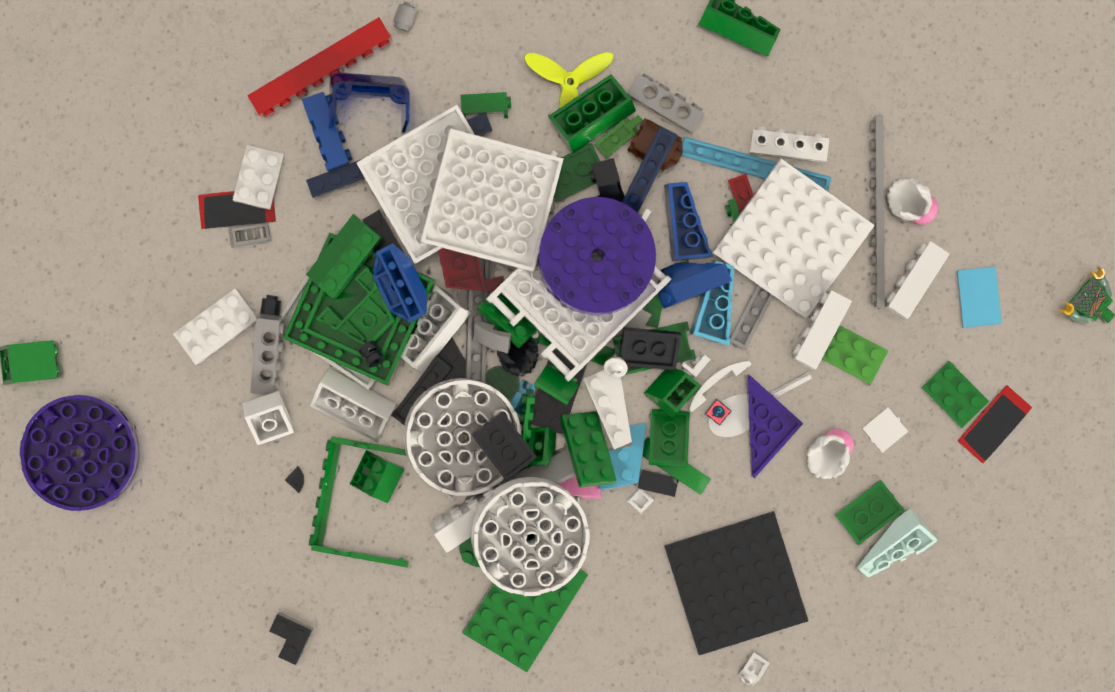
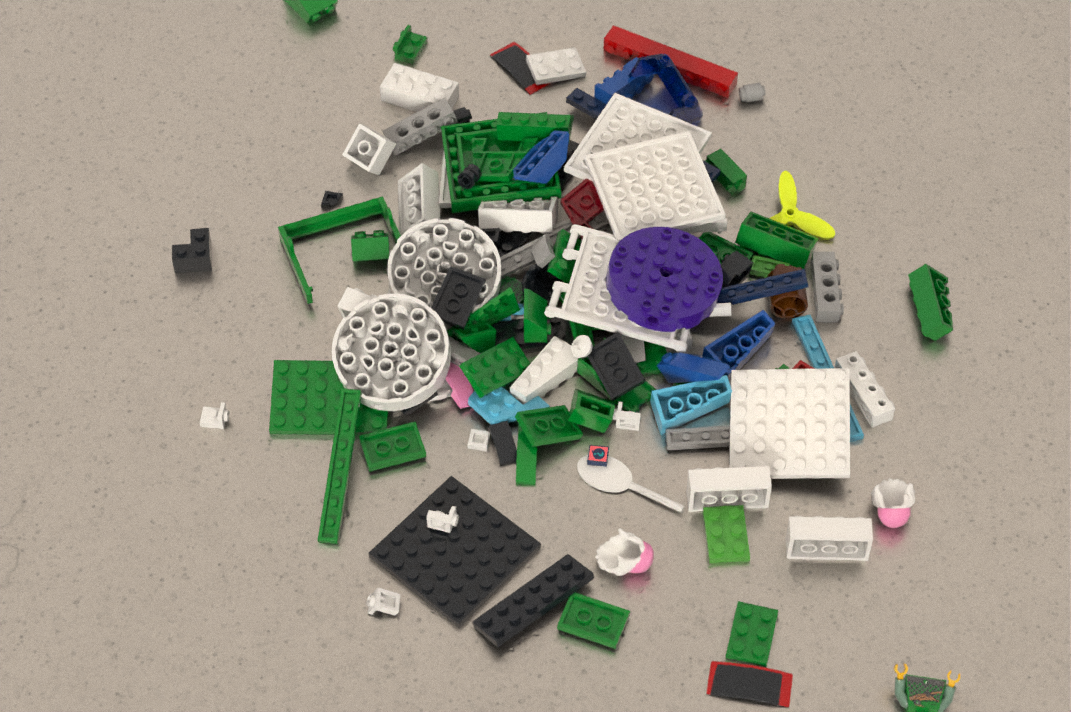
camera: 60 degrees right, 35 degrees down
dark purple brick [19,395,139,511] -> none
light grey slope [228,222,271,248] -> none
white slope [689,361,751,412] -> none
dark purple tile [747,374,803,479] -> none
light aqua wedge [857,508,938,577] -> none
white piece [862,407,908,453] -> none
light grey plate [870,115,885,308] -> none
medium azure tile [957,267,1002,328] -> none
none -> green tile [317,388,362,544]
none -> green plate [359,421,427,472]
none -> green bracket [393,25,428,65]
none -> white bracket [427,506,459,533]
none -> black plate [472,554,594,647]

